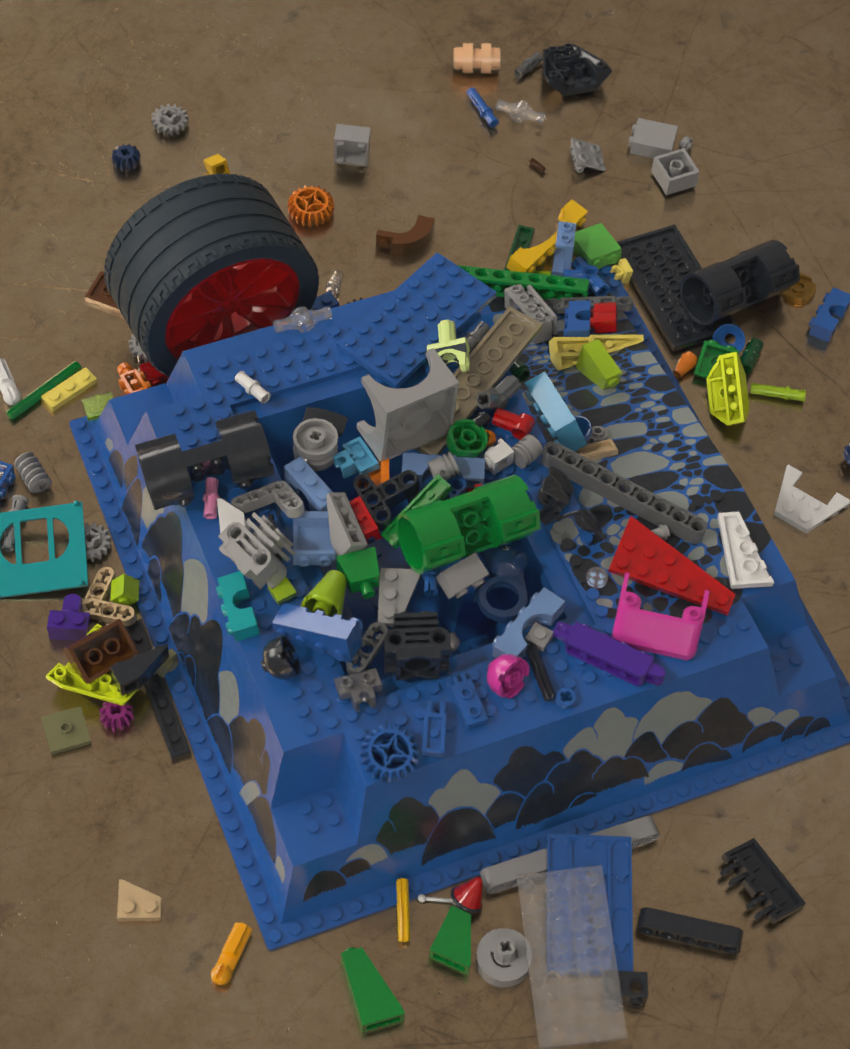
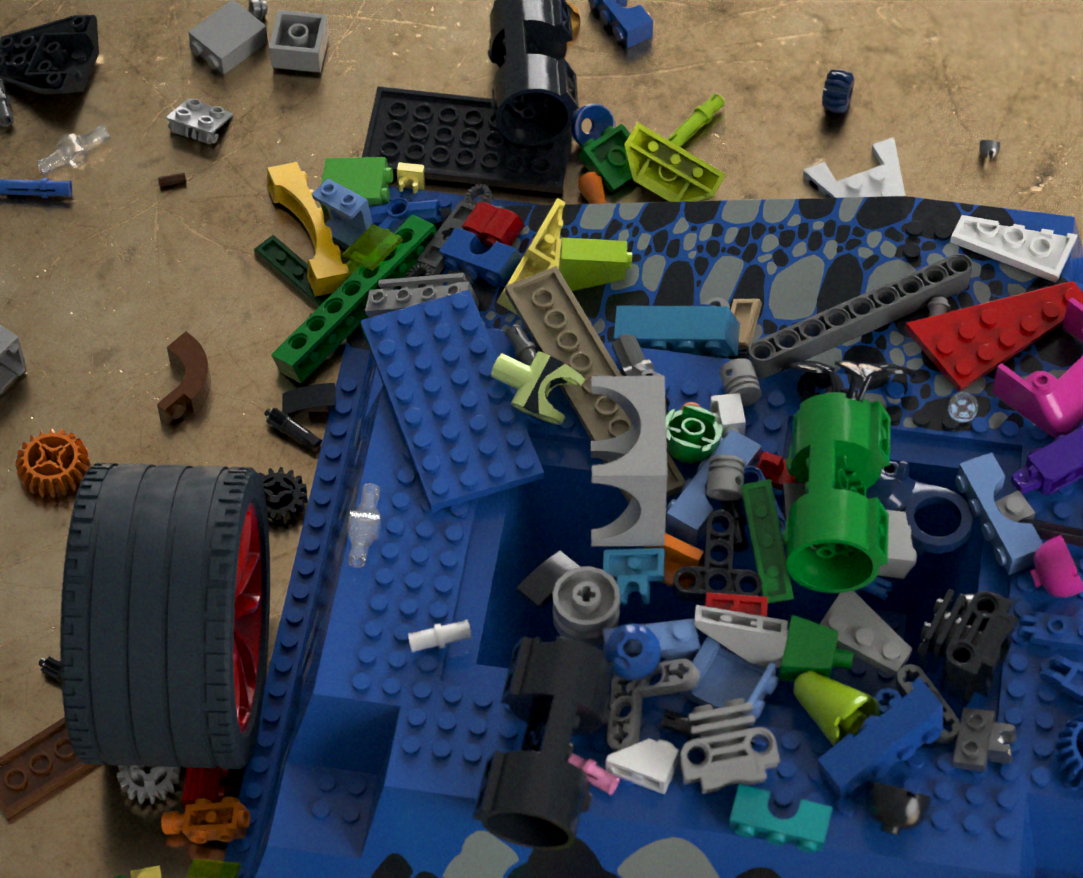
camera: 55 degrees left, 0 degrees up
lime tile [268,577,297,605] -> none
red piece [492,408,536,440] -> none
dark green axle [740,338,764,374] -> none
none -> clear neon green piece [342,224,403,271]
none -> blue piece [604,624,661,681]

